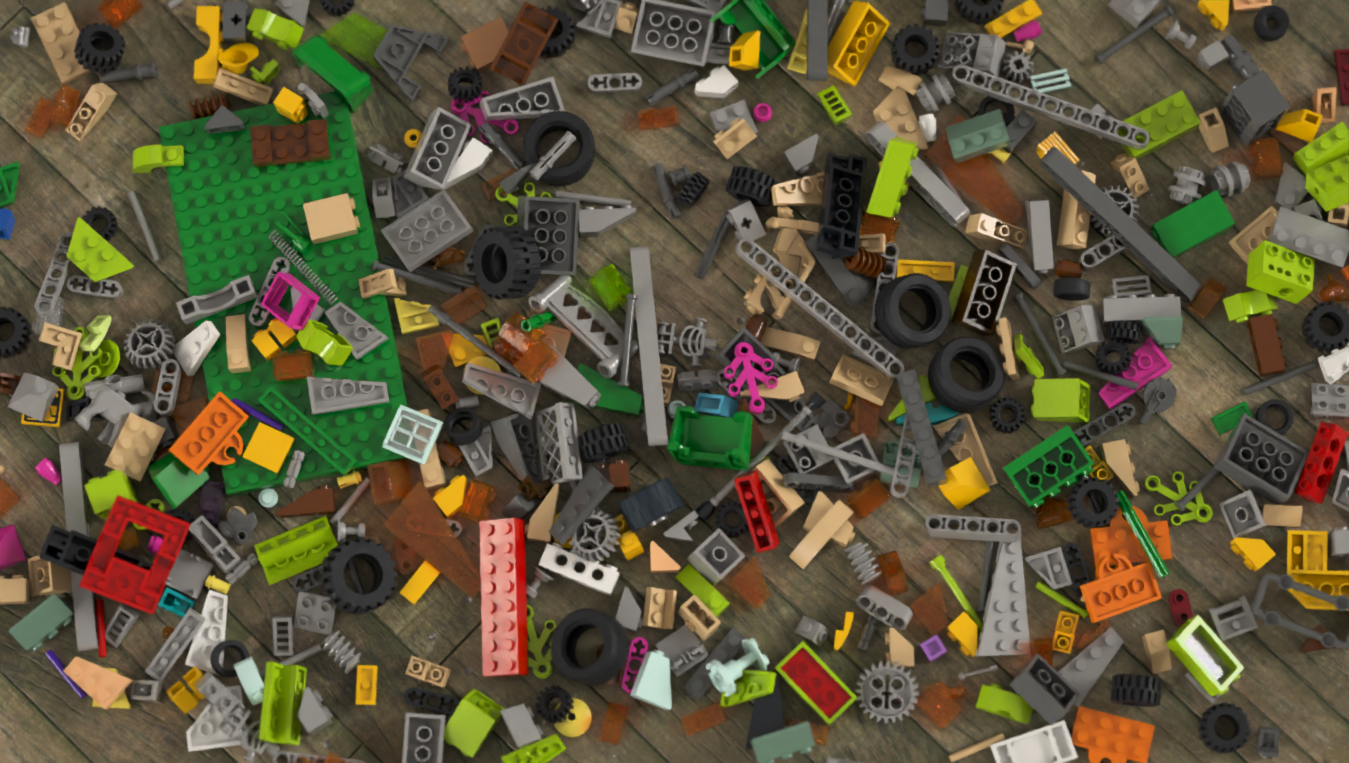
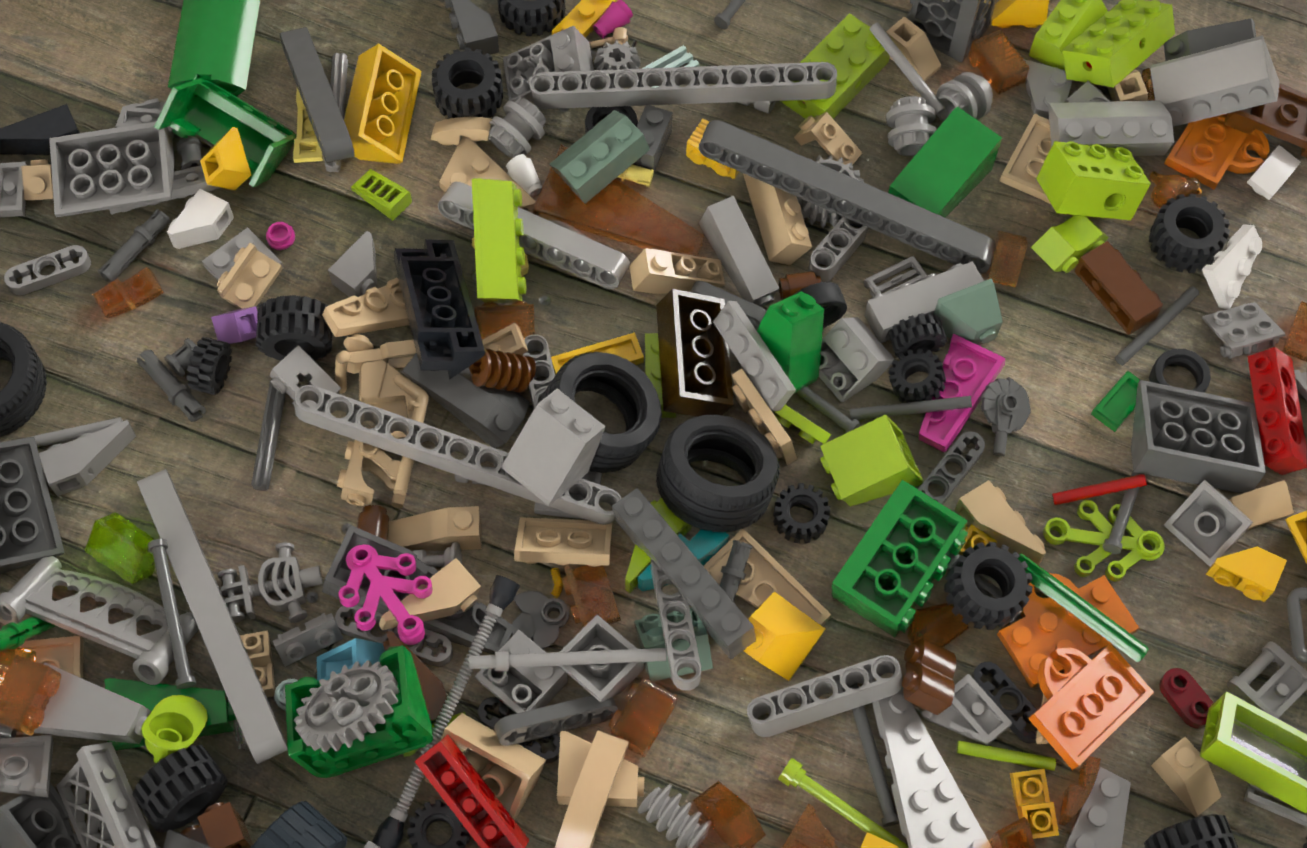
camera: 25 degrees left, 15 degrees down
none -> lime piece [141,695,208,763]
none -> medium lavender panel [211,306,258,344]
none -> light grey gear [294,660,400,752]
none -> light grey slope [501,389,606,506]
none -> light grey plate [713,301,796,411]
none -> green slope [757,291,824,393]
none -> light grey bar [869,22,945,115]
none -> reddish brown brick [902,637,956,715]
none -> red bar [1052,474,1147,505]

